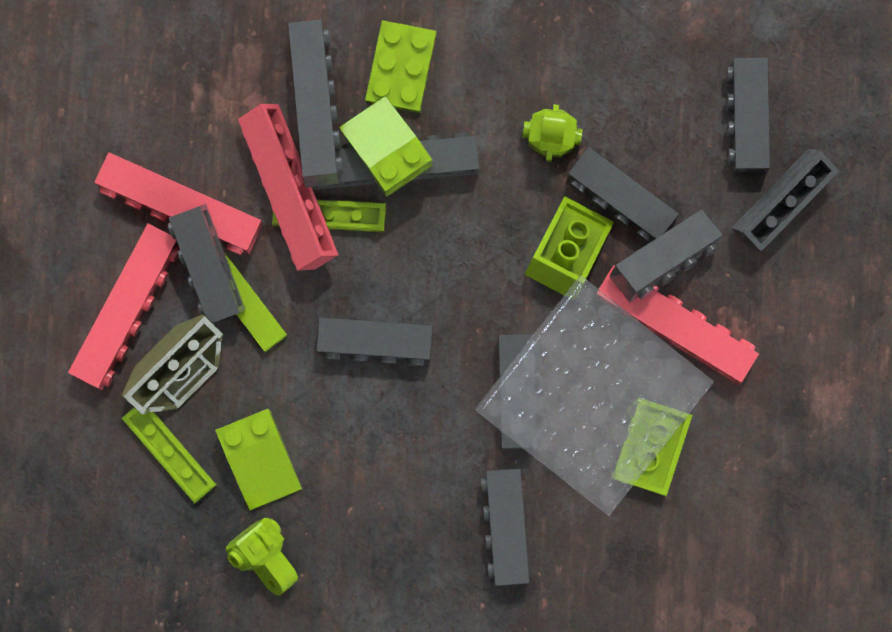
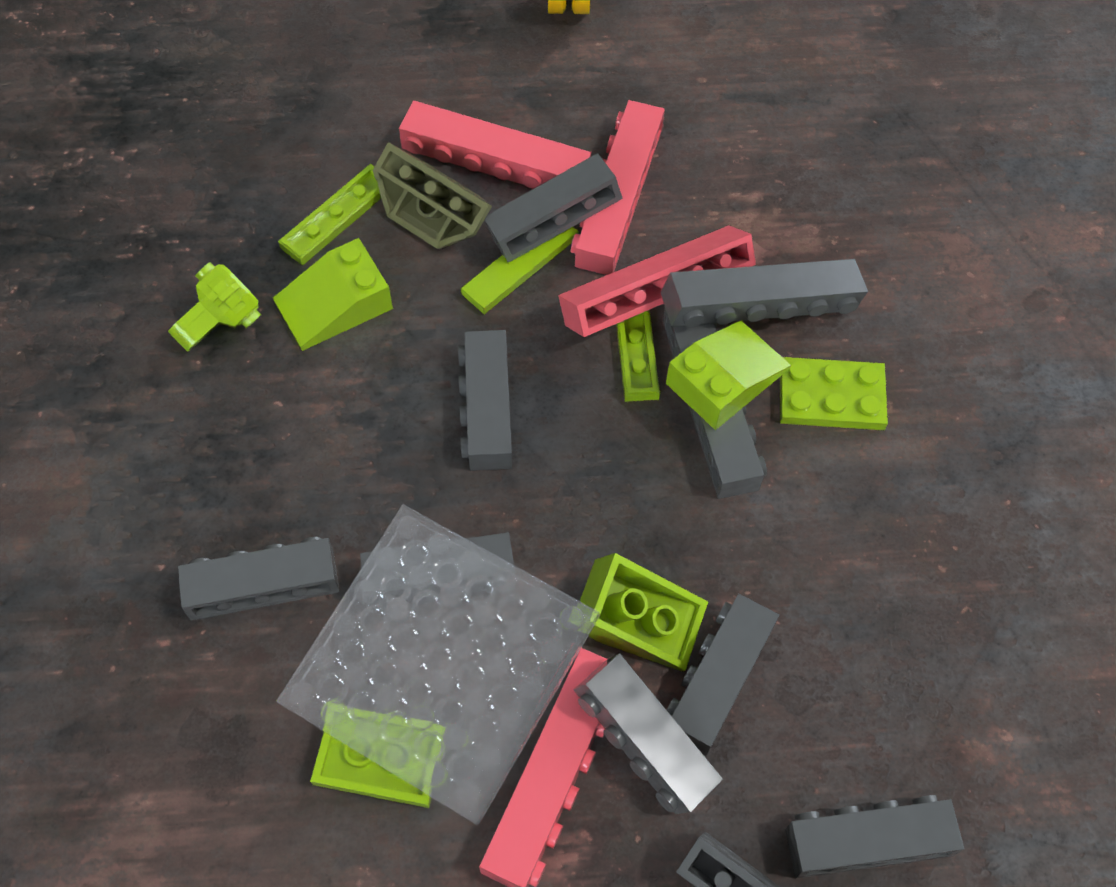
camera: 75 degrees right, 20 degrees down
lime piece [522,104,583,162] -> none

